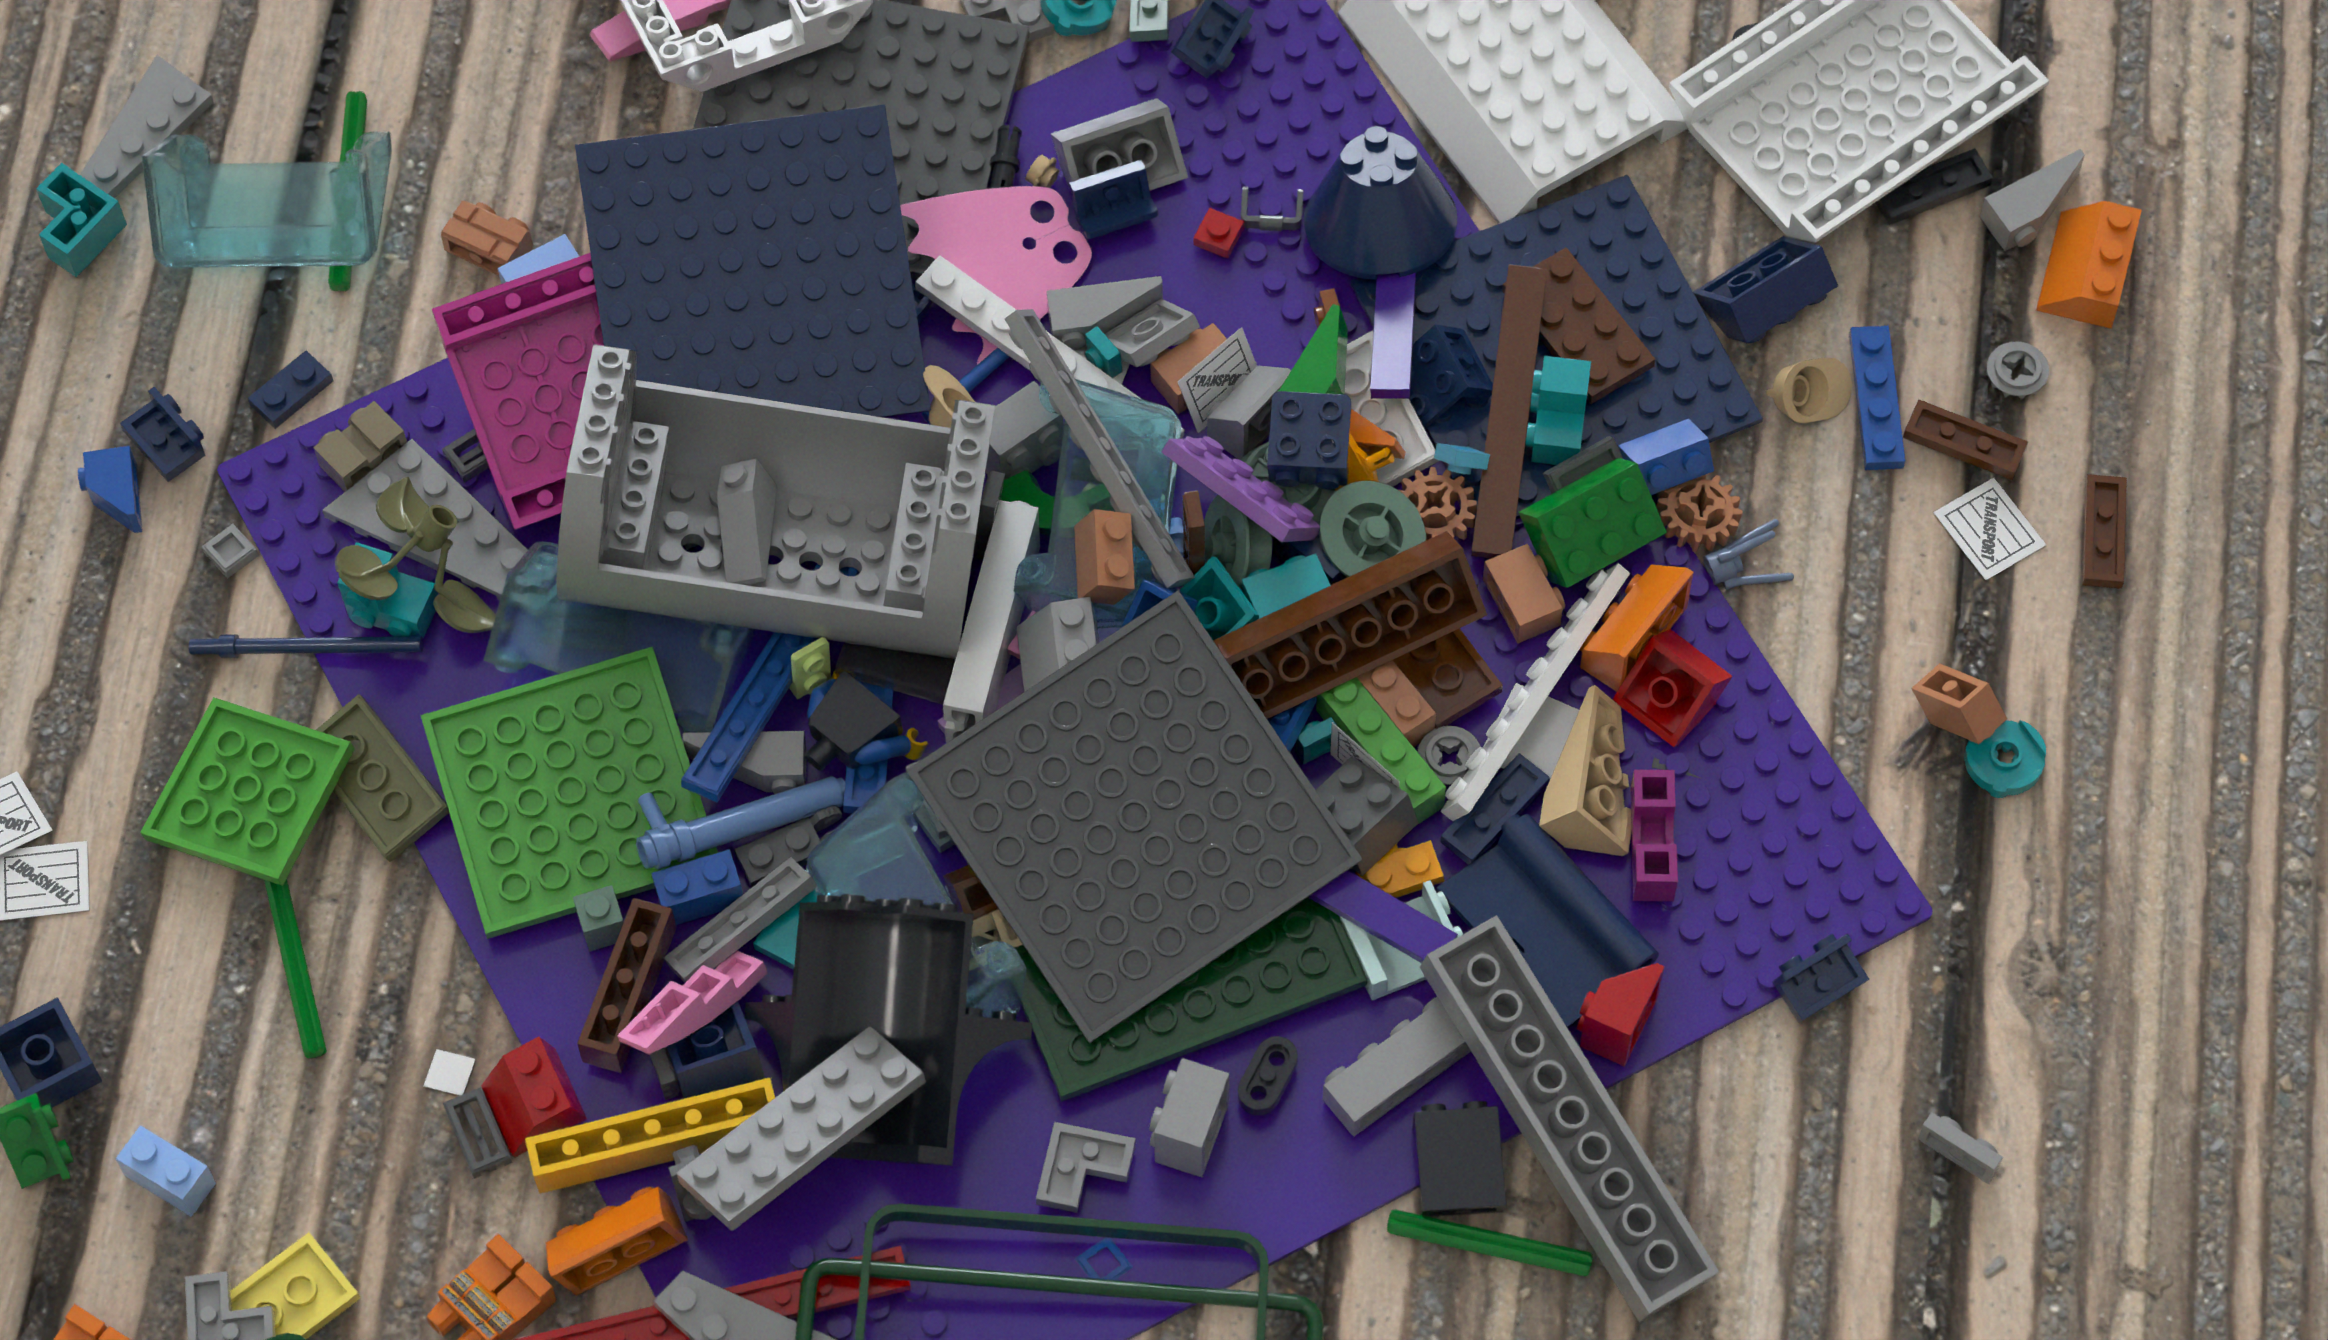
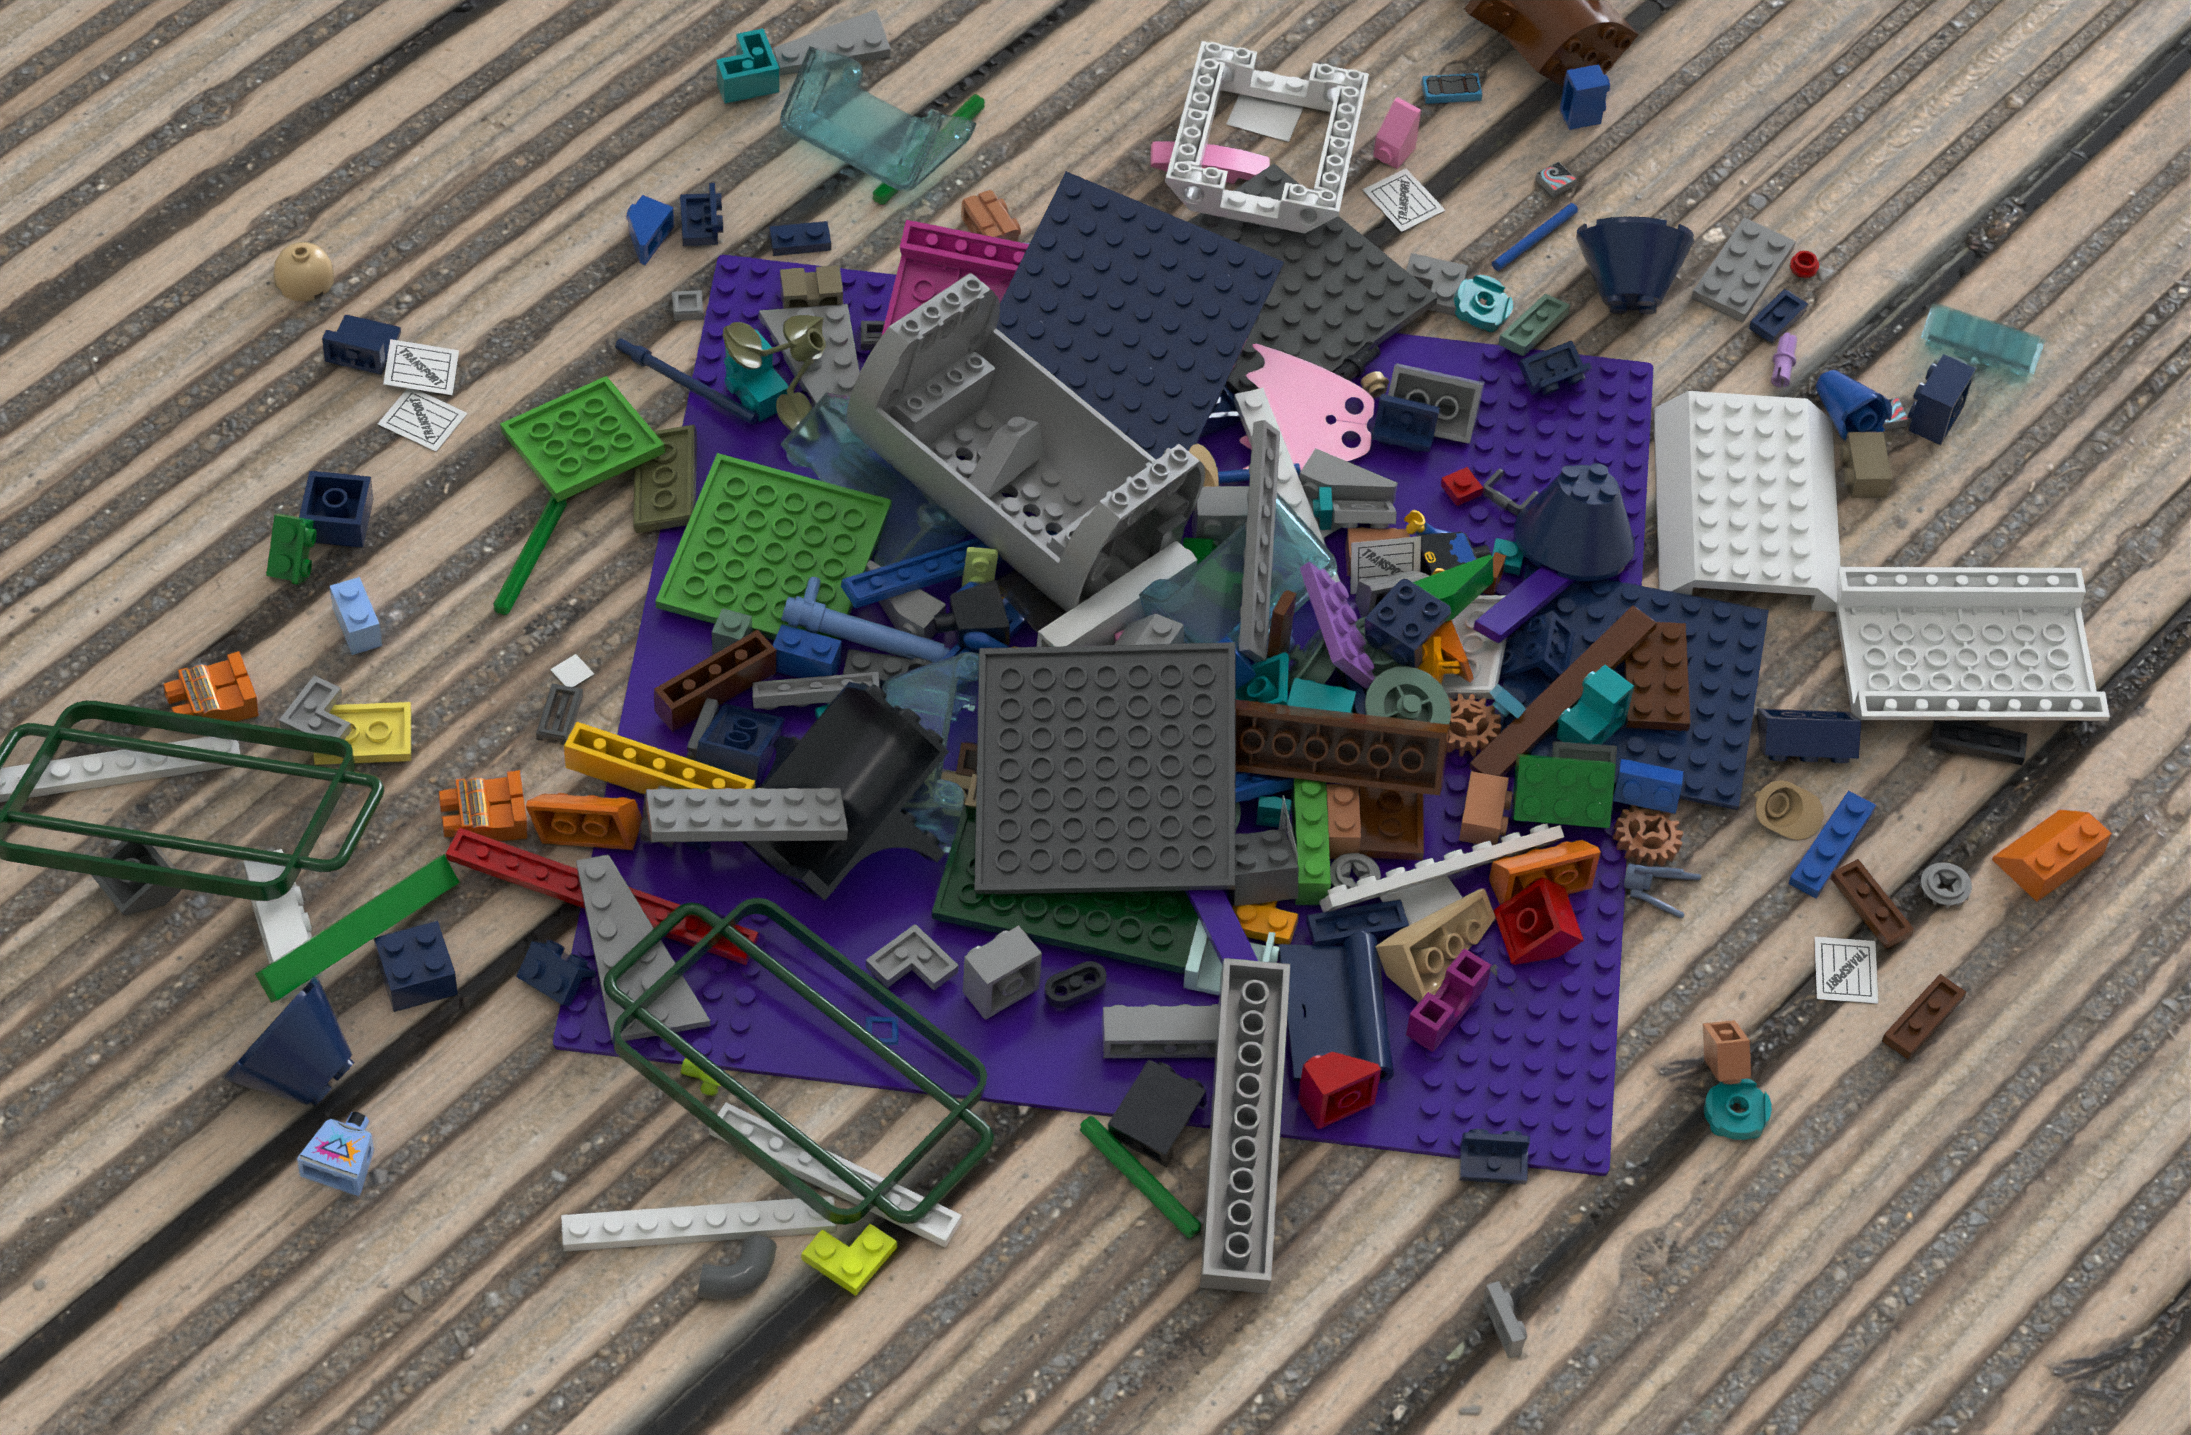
camera: 30 degrees right, 10 degrees down
red slope [481,1036,587,1158] -> none
bright pink slope [617,951,768,1054] -> none
nougat brick [1074,509,1135,605] -> none
light grey slope [1980,149,2085,251] -> none
none -> torso [1404,510,1491,576]
none -> teal plate [1492,538,1524,575]

